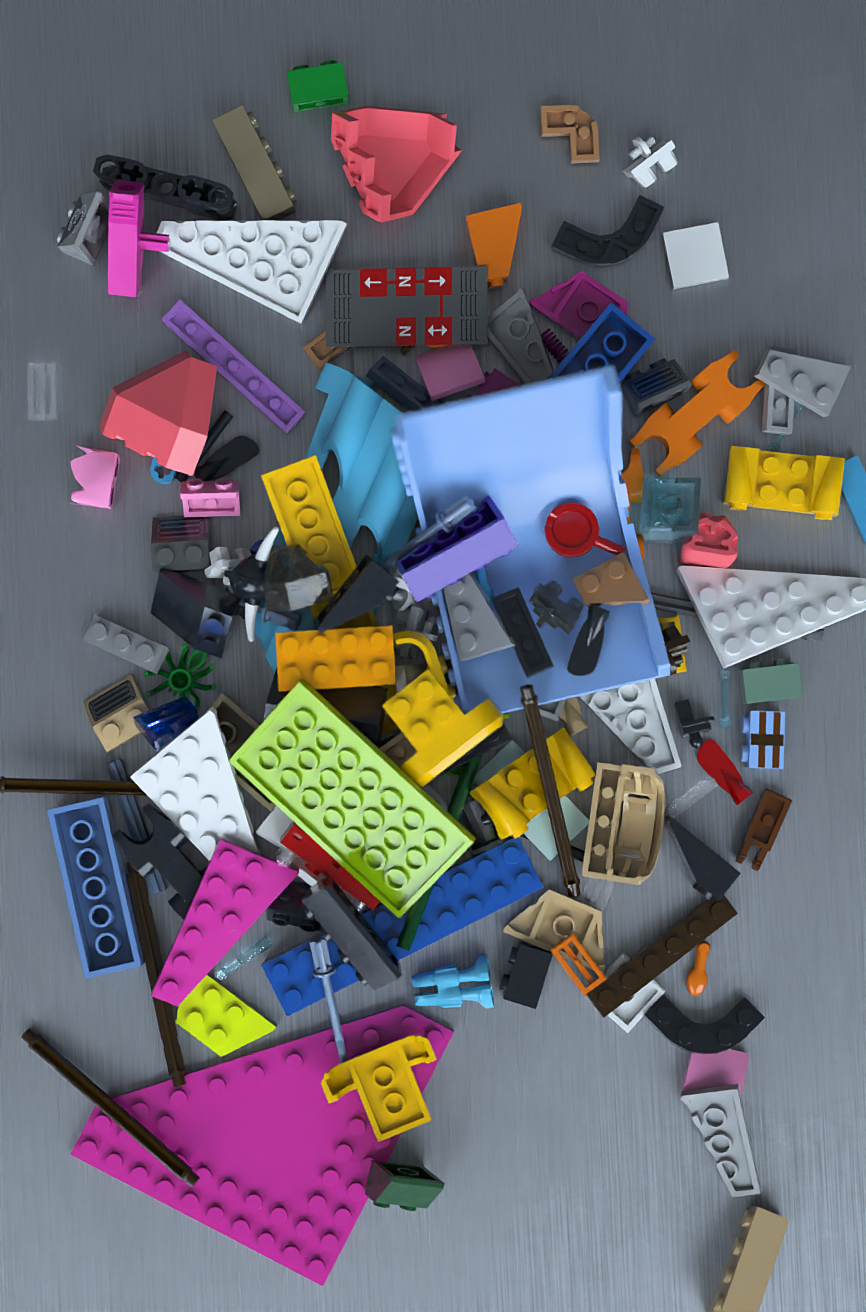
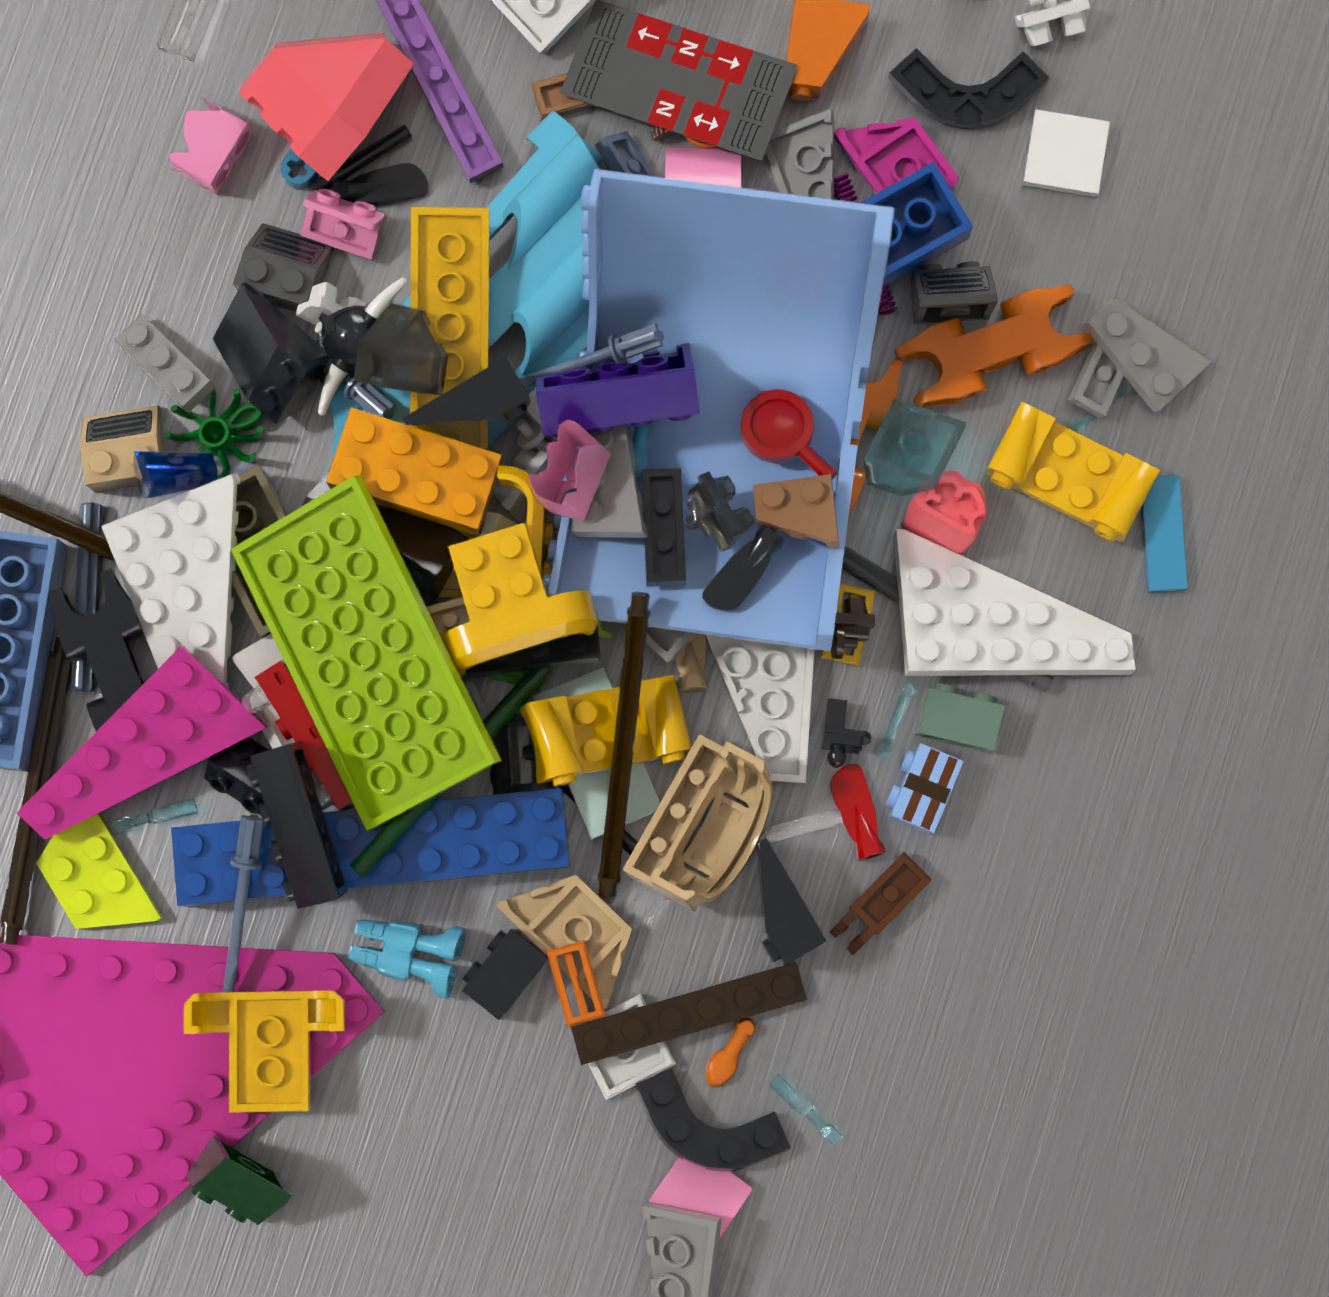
camera: 25 degrees right, 5 degrees down
none -> bright pink piece [528,420,611,521]
none -> clear light blue piece [769,1074,842,1145]

